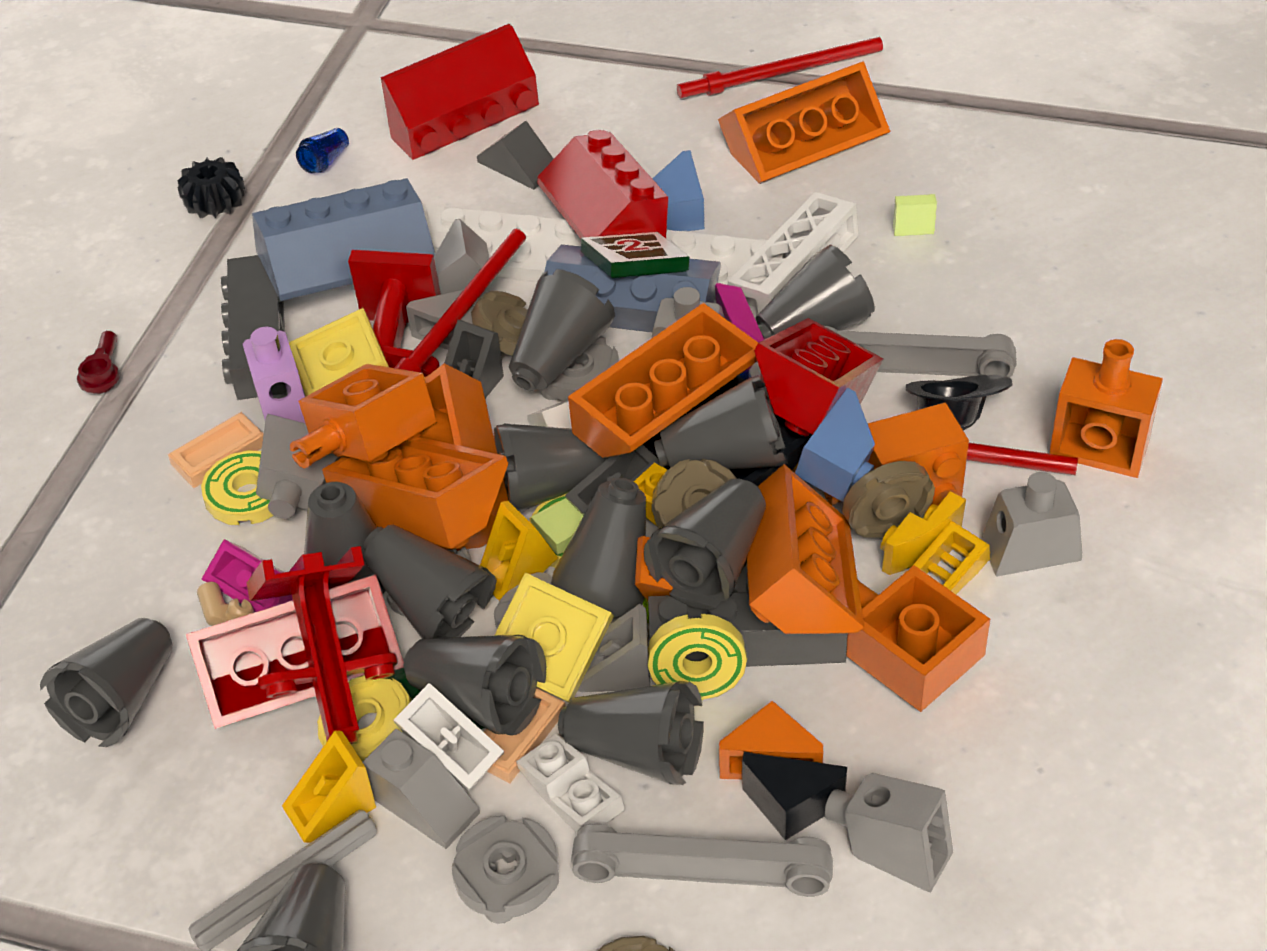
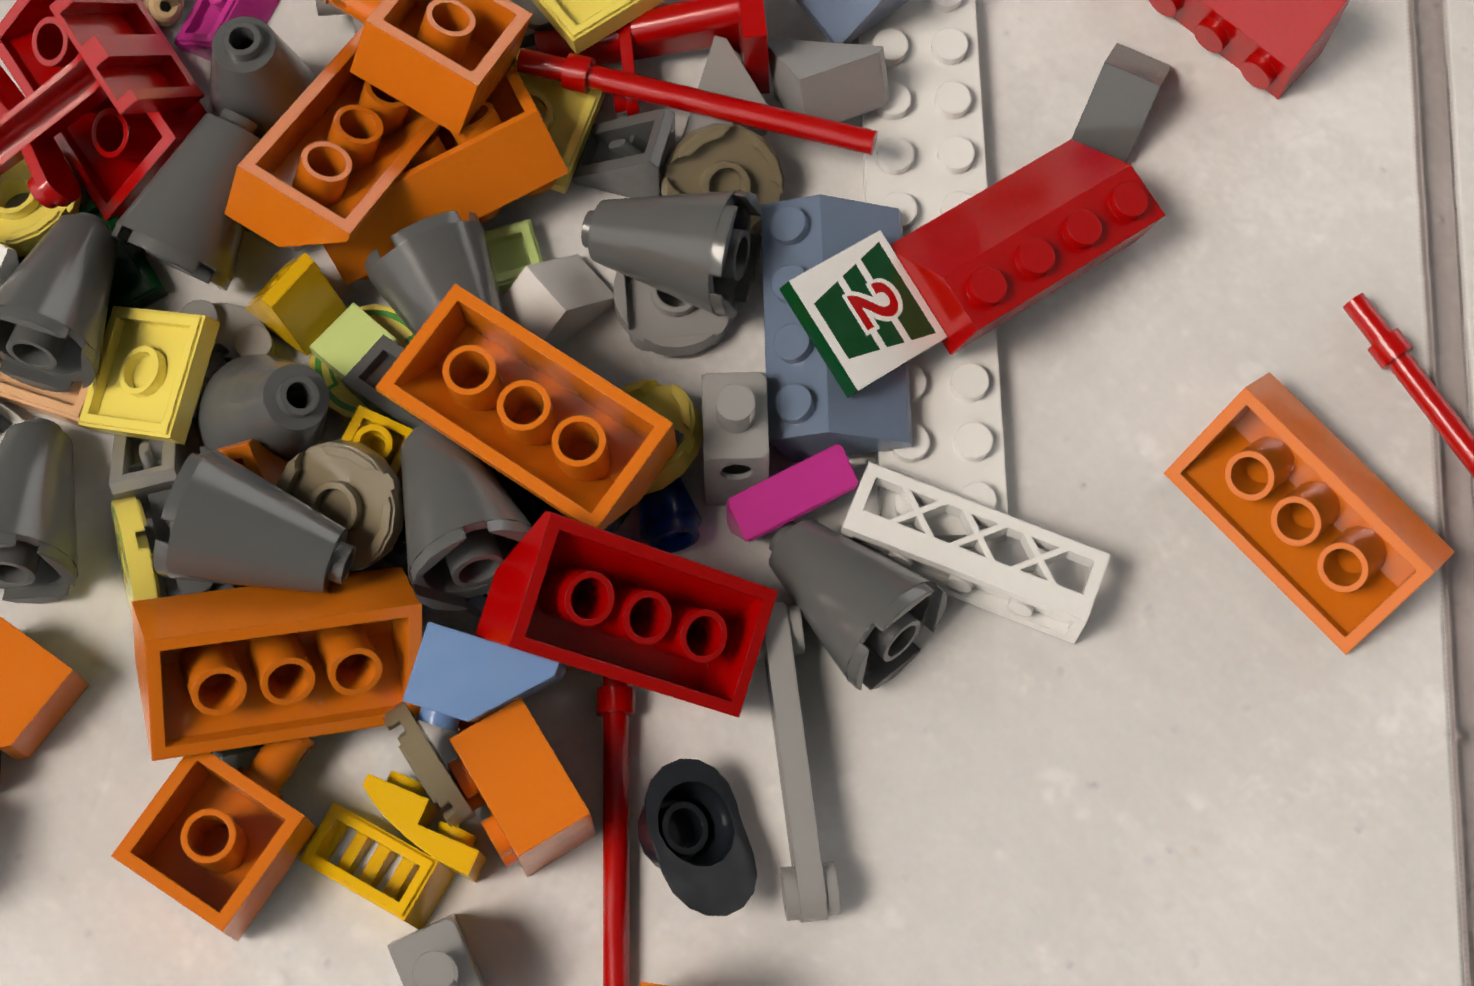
camera: 70 degrees right, 25 degrees up
medium blue slope [652,150,705,231] -> none
yellowish green tile [893,194,937,236] -> none

